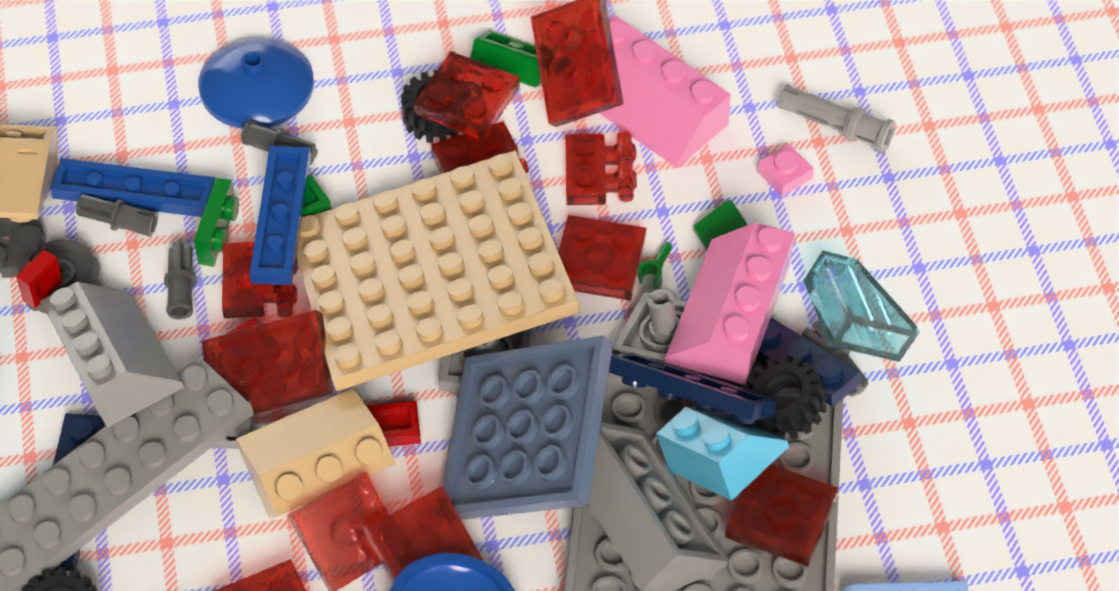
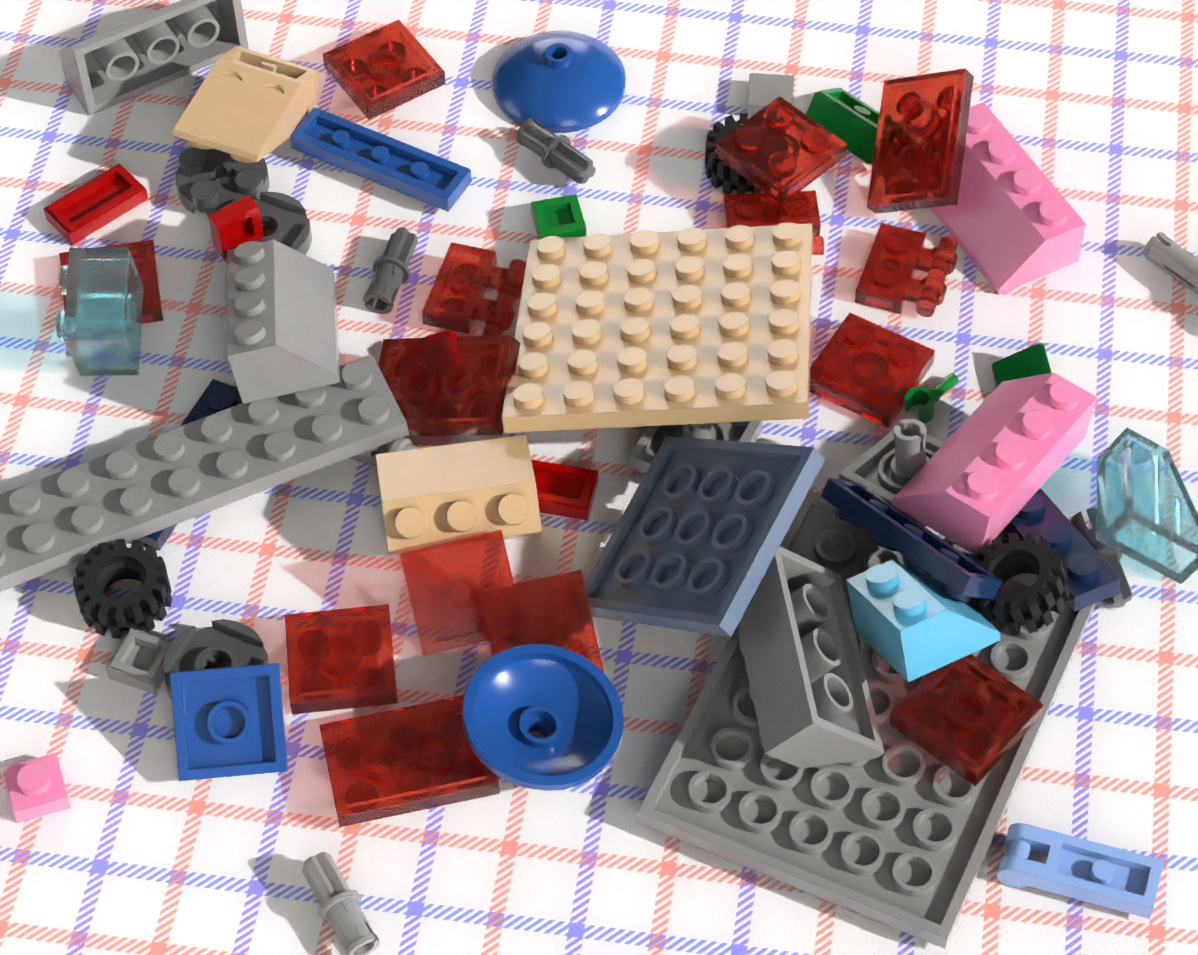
camera: 20 degrees right, 0 degrees up
dark grey axle [76,195,158,237] -> none
green plate [194,178,239,267] -> none
blue plate [250,146,311,285] -> none
bright pink plate [757,144,814,196] -> none
none -> clear red plate [323,19,446,120]
none -> light grey tile [747,73,794,119]

